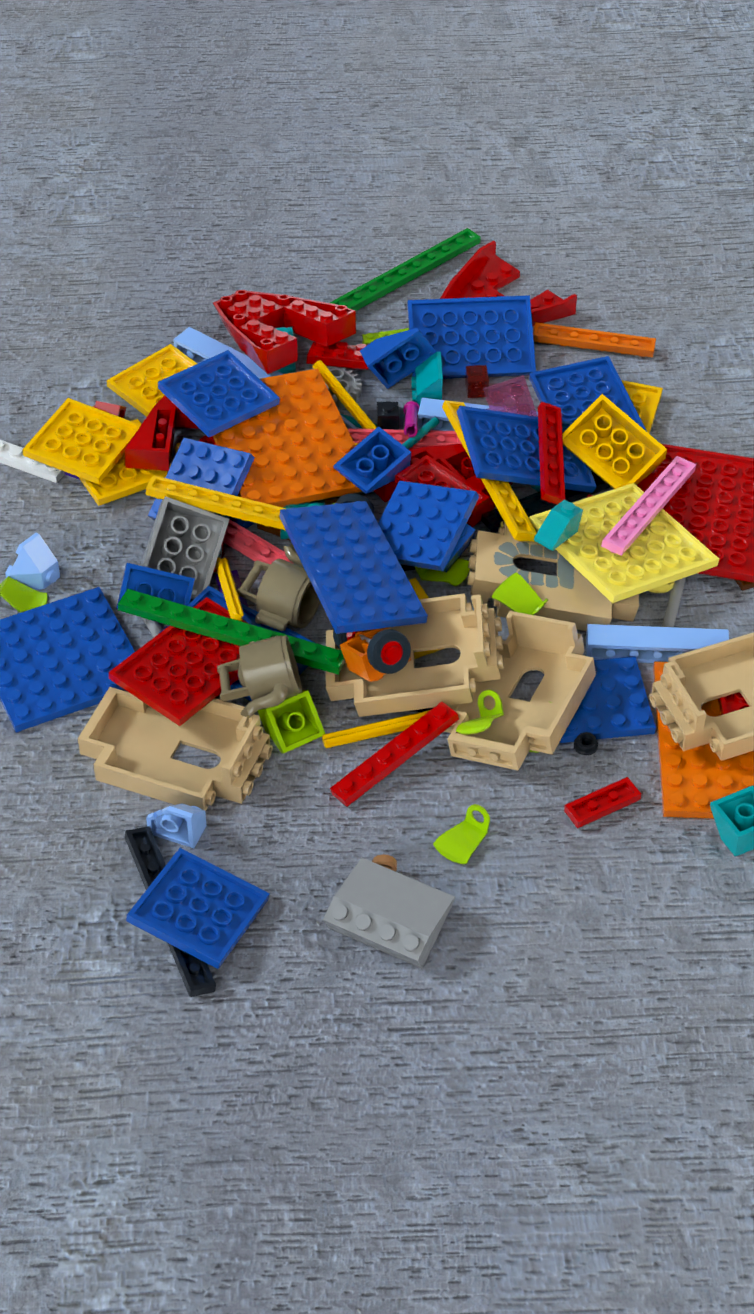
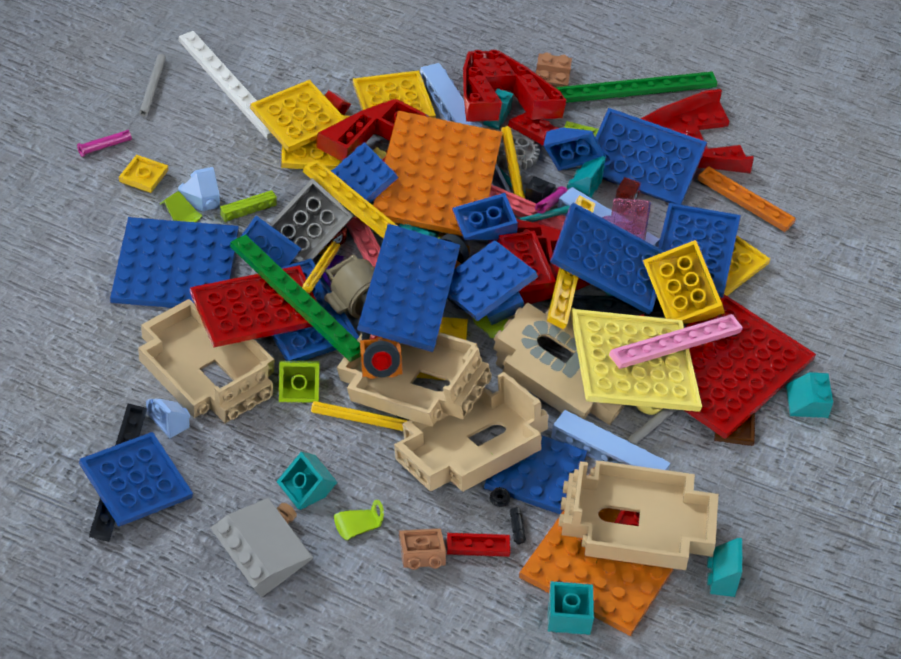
camera: 25 degrees right, 0 degrees up
blue plate [158,350,280,437] -> none
dark tan piece [217,635,302,718] -> none
red plate [330,702,459,807] -> none
lime piece [456,690,504,735] -> none
lime piece [492,572,548,615] -> none
teal slope [534,500,583,551] -> none
red plate [538,402,565,505] -> none
none -> lime piece [220,190,277,222]
none -> teal slope [276,451,338,510]
none -> nougat plate [399,529,446,570]
none -> black axle [510,507,526,545]
none -> nougat plate [536,52,572,87]

